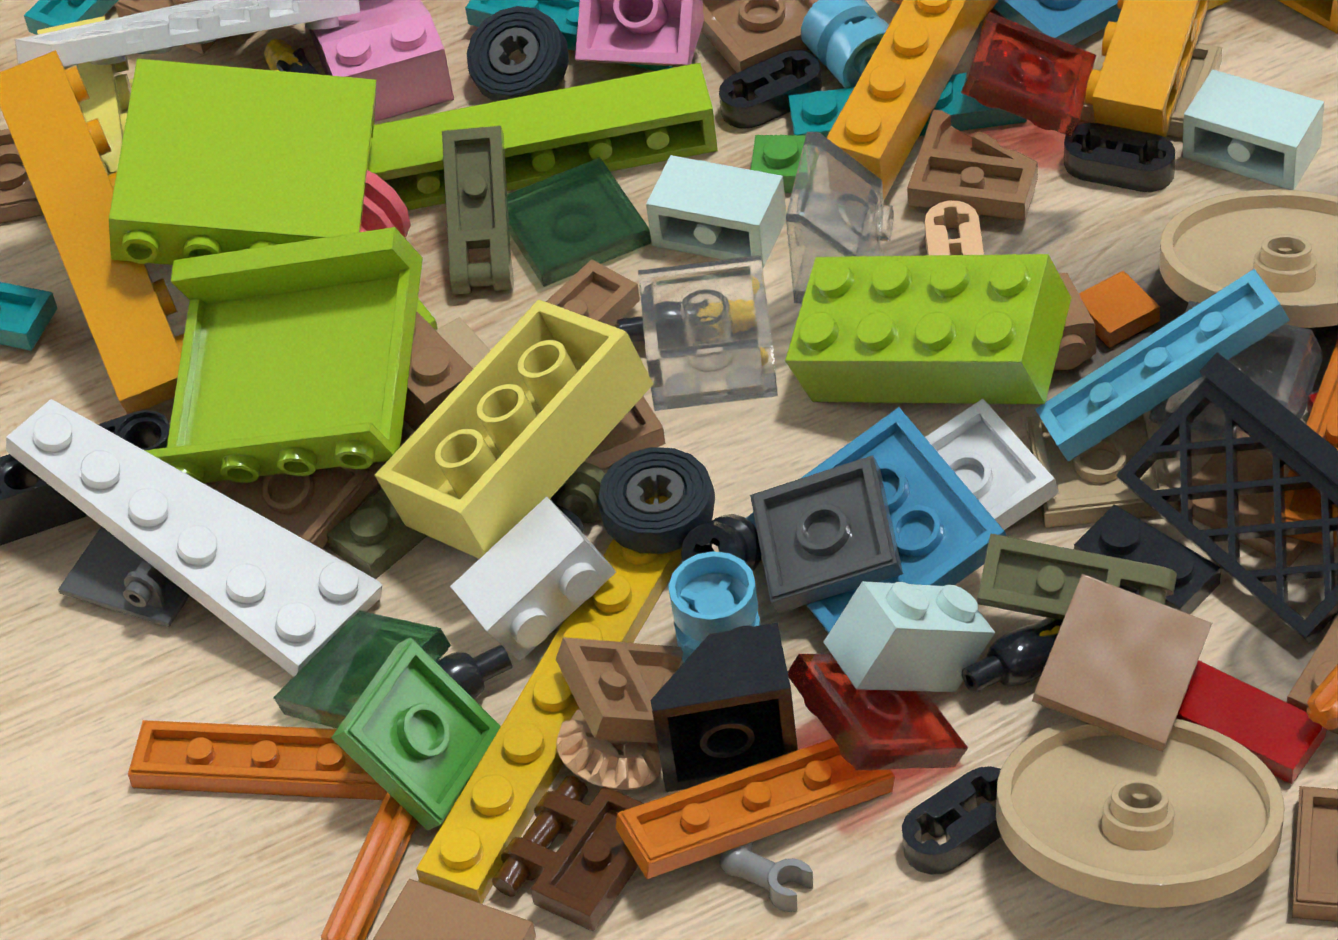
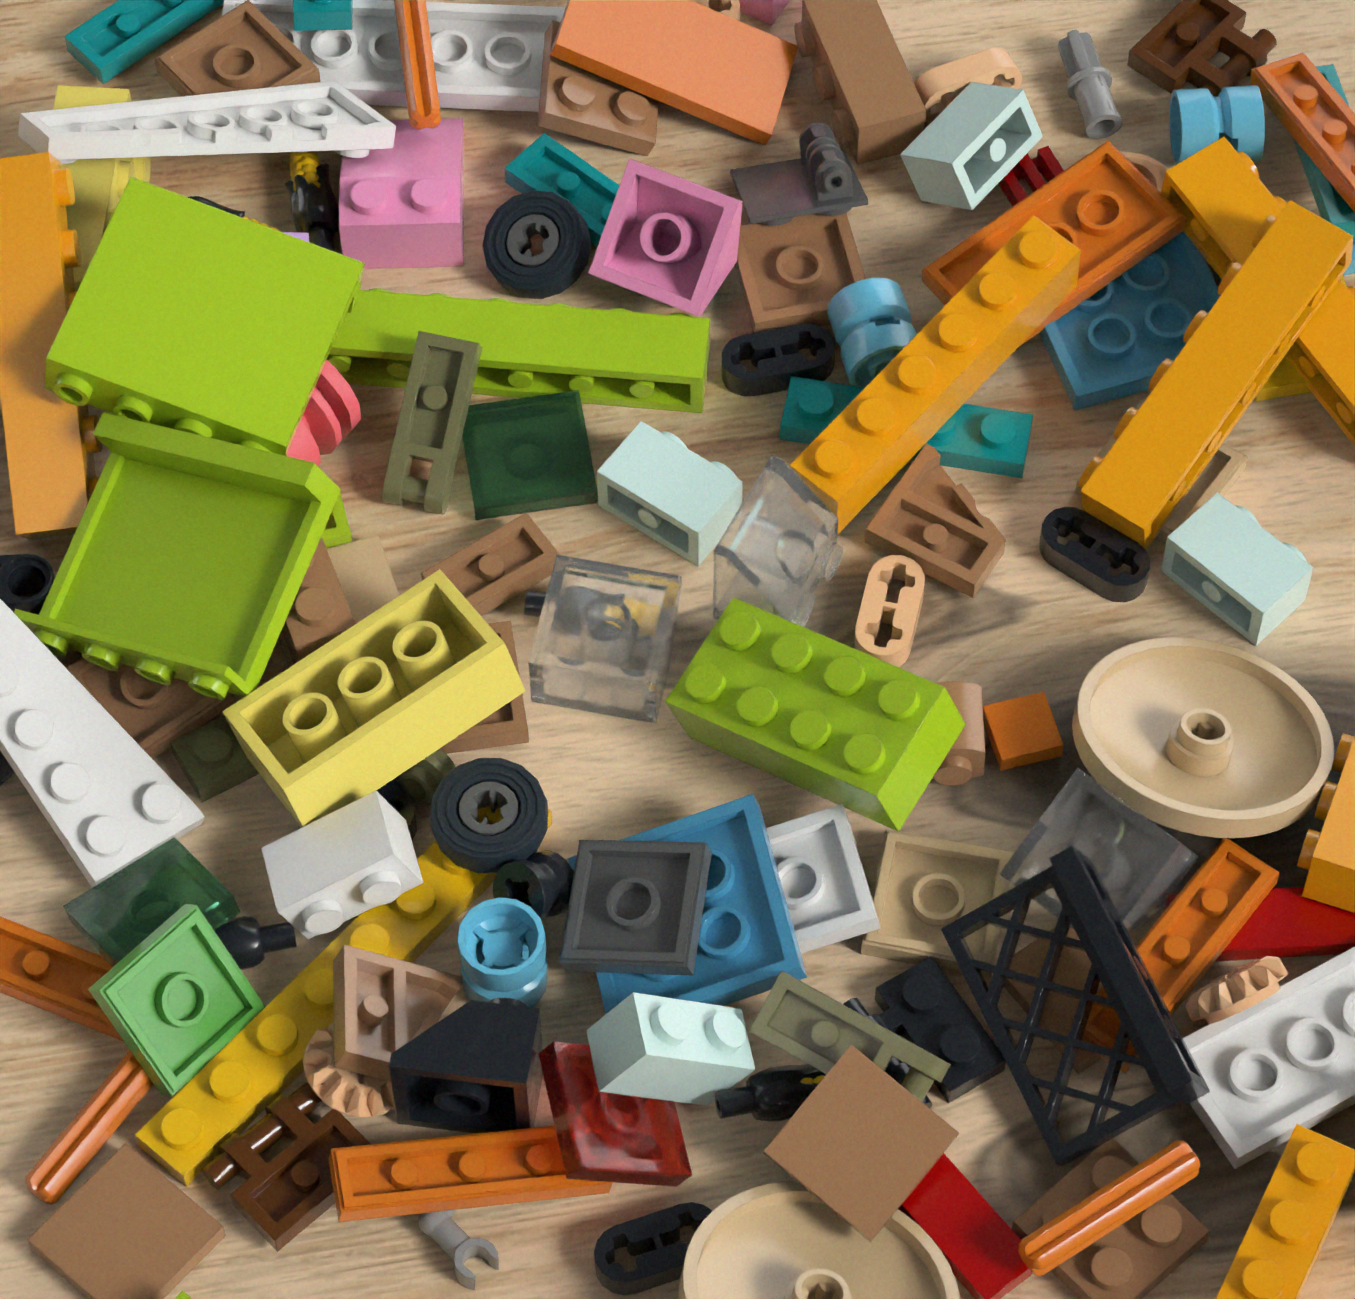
camera: 10 degrees right, 10 degrees up
bright green plate [750,135,815,193] -> none
clear red plate [961,12,1097,137] -> none
medium azure plate [1035,269,1290,462] -> none

